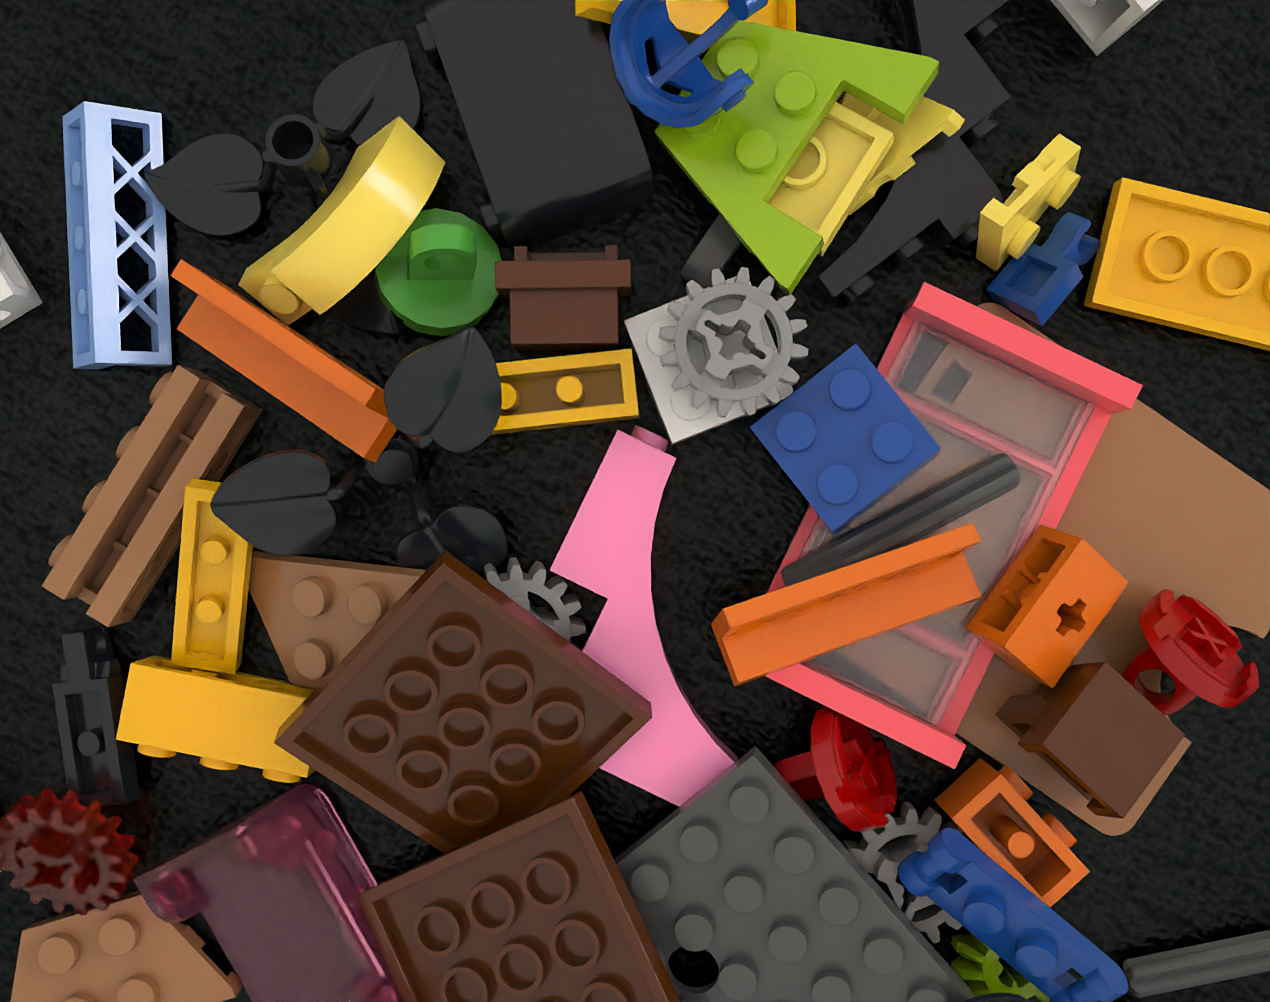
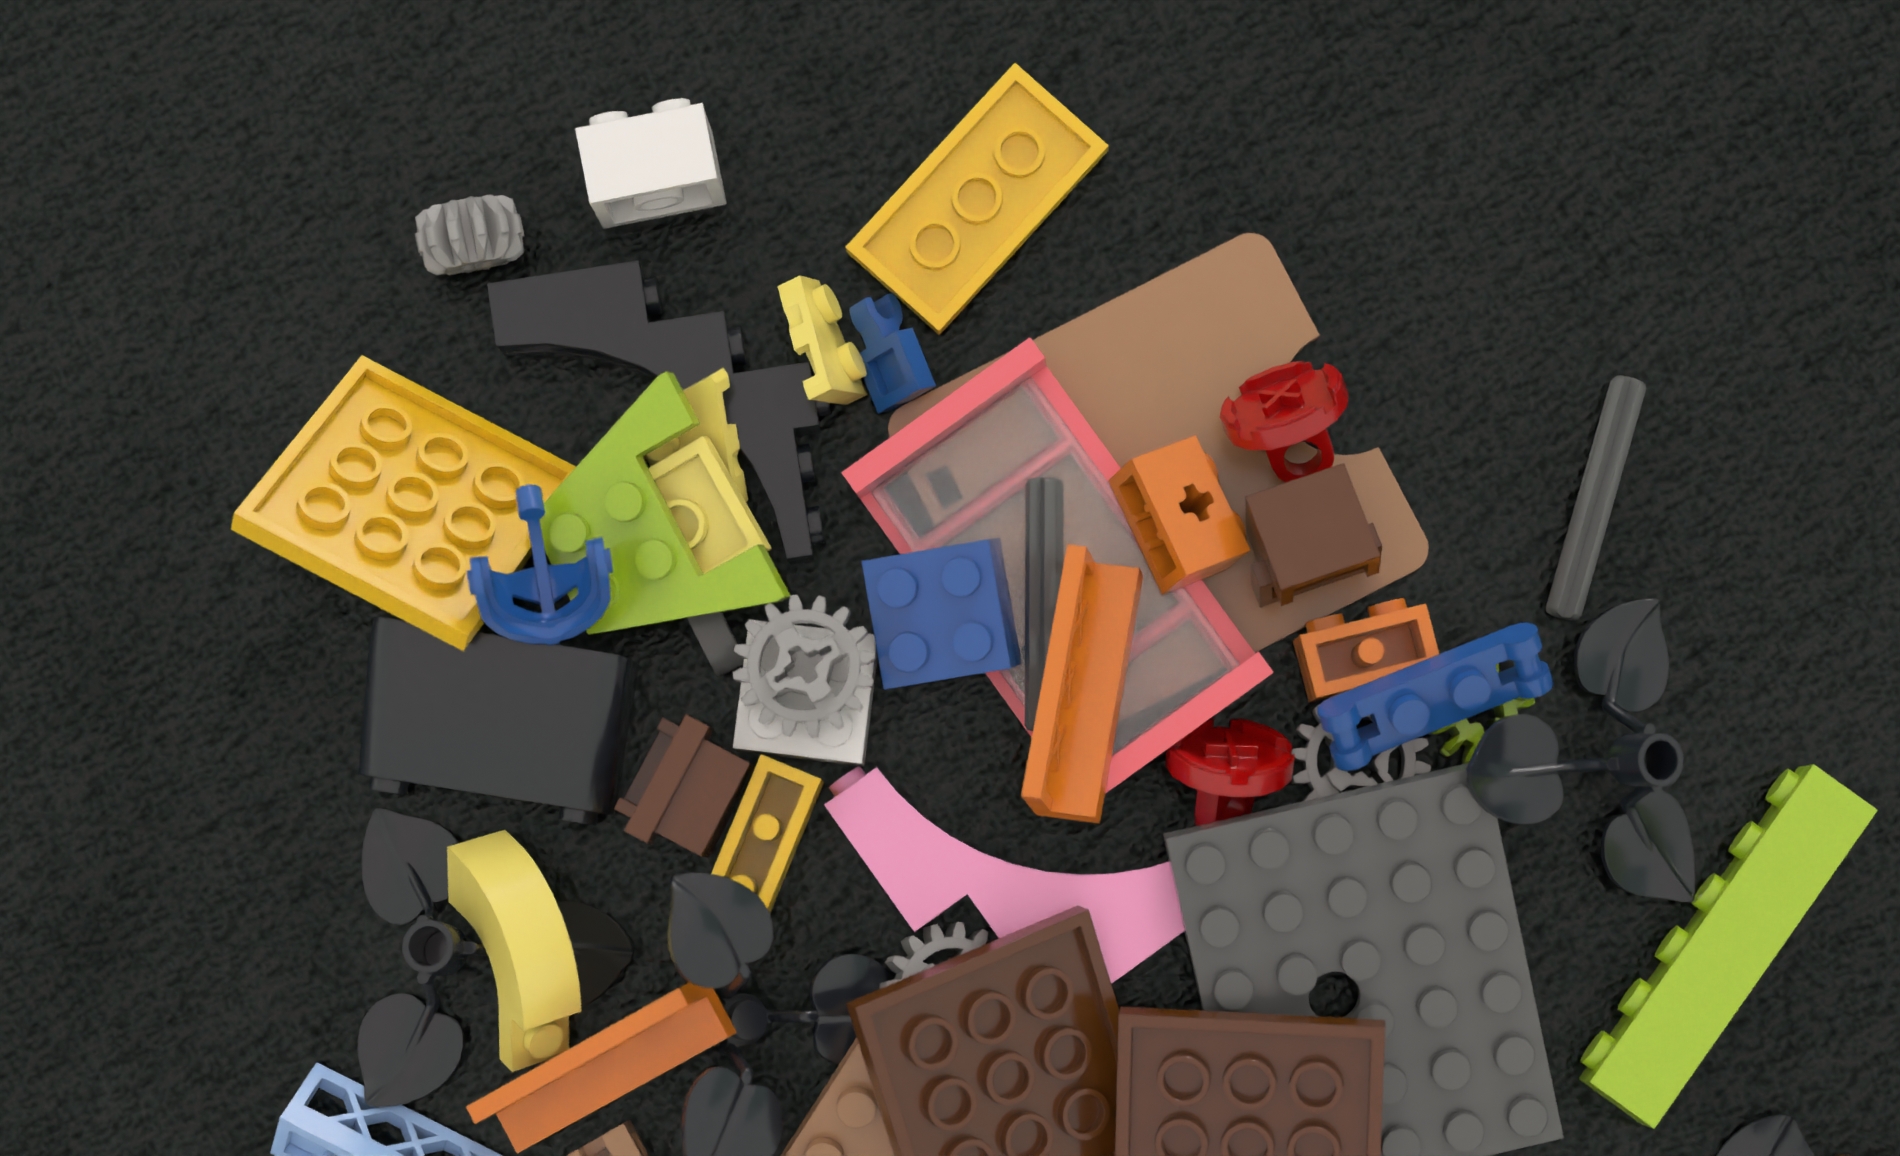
camera: 60 degrees left, 5 degrees down
bright green tile [374,208,502,336] -> none

